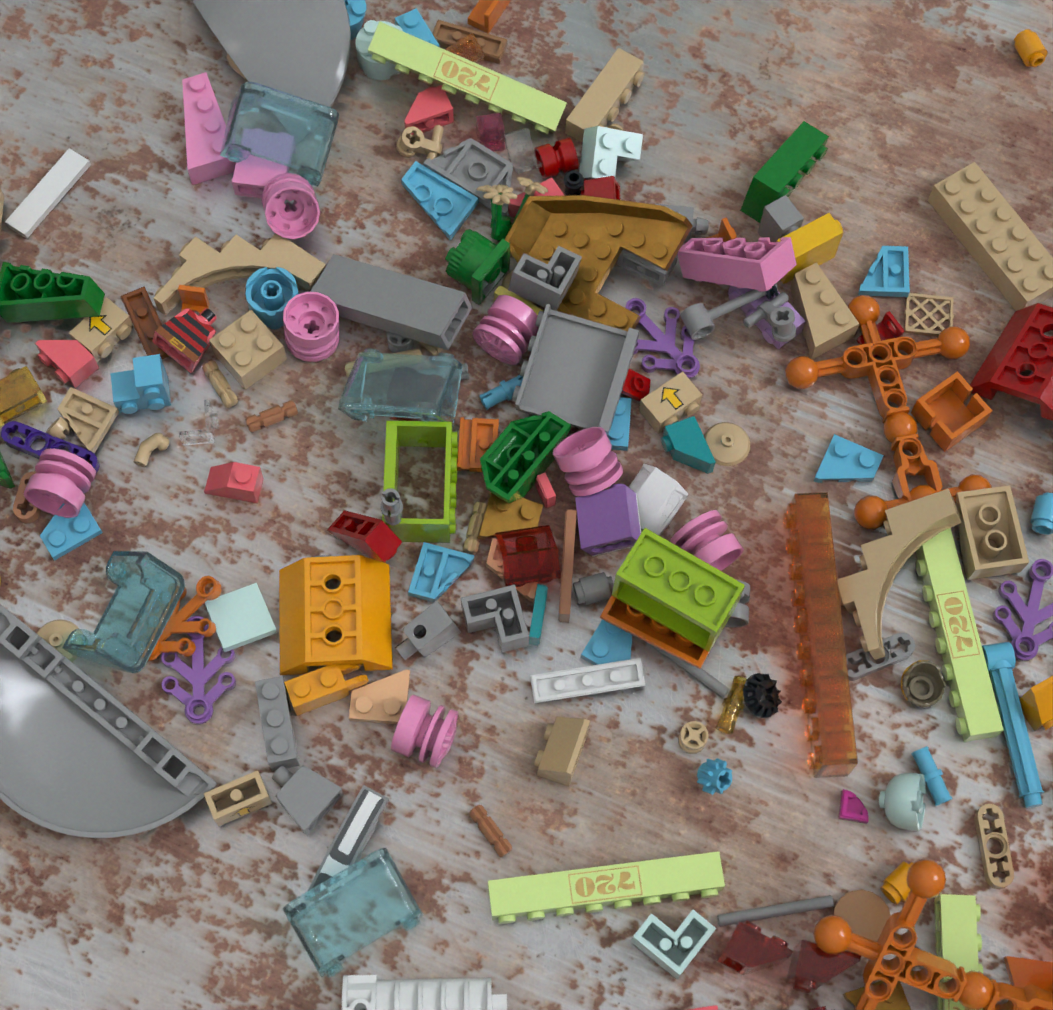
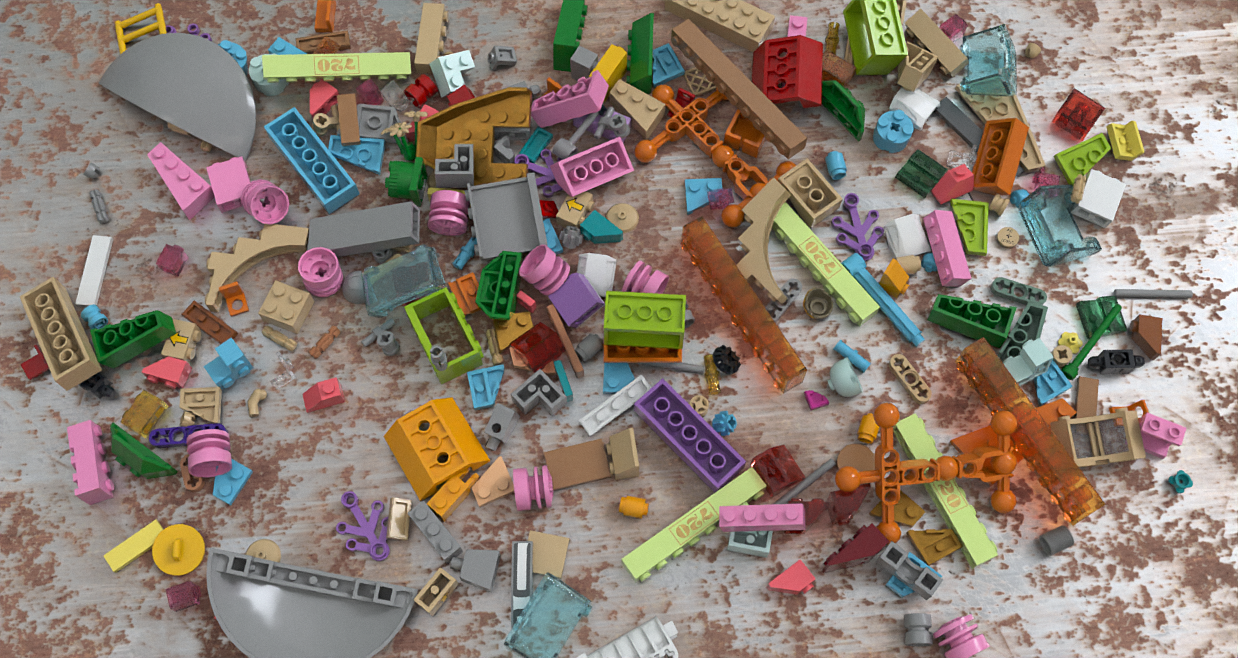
camera: 25 degrees left, 0 degrees up
clear light blue windscreen [62,551,185,673] -> none
orange plant [135,576,221,661] -> none
torso [152,308,217,373] -> none
light aqua tile [204,583,277,653] -> none
clear light blue windscreen [220,82,339,187] -> none
medium azure brick [245,267,299,330] -> none
red slope [327,510,402,563] -> none
nougat axle [469,805,512,857] -> none
black pin [563,171,584,196] -> none
none -> medium azure wheel [80,304,108,329]
none -> light grey hinge [83,162,100,179]
none -> light grey axle [89,189,109,224]
none -> clear pink brick [156,244,189,276]
none -> medium azure brick [264,107,360,214]
none -> medium nougat tile [337,93,360,146]
none -> light grey helmet [342,270,368,304]
none -> light grey piece [361,319,400,356]
none -> tan tile [386,497,412,541]
none -> light grey bracket [488,46,517,70]
none -> light grey bracket [493,136,515,164]
none -> teal tile [519,127,553,164]
none -> tan tile [528,530,570,579]
none -> medium nougat tile [544,438,611,491]
none -> bright pink slope [550,137,634,197]
none -> light grey gear [559,226,583,249]
none -> light orange brick [619,495,649,519]
none -> green slope [626,13,654,94]
none -> medium lavender brick [634,378,746,493]
none -> medium nougat brick [671,19,807,159]
none -> clear pink brick [707,187,735,210]
none -> bright pink brick [719,504,805,532]
none -> clear red slope [750,444,805,498]

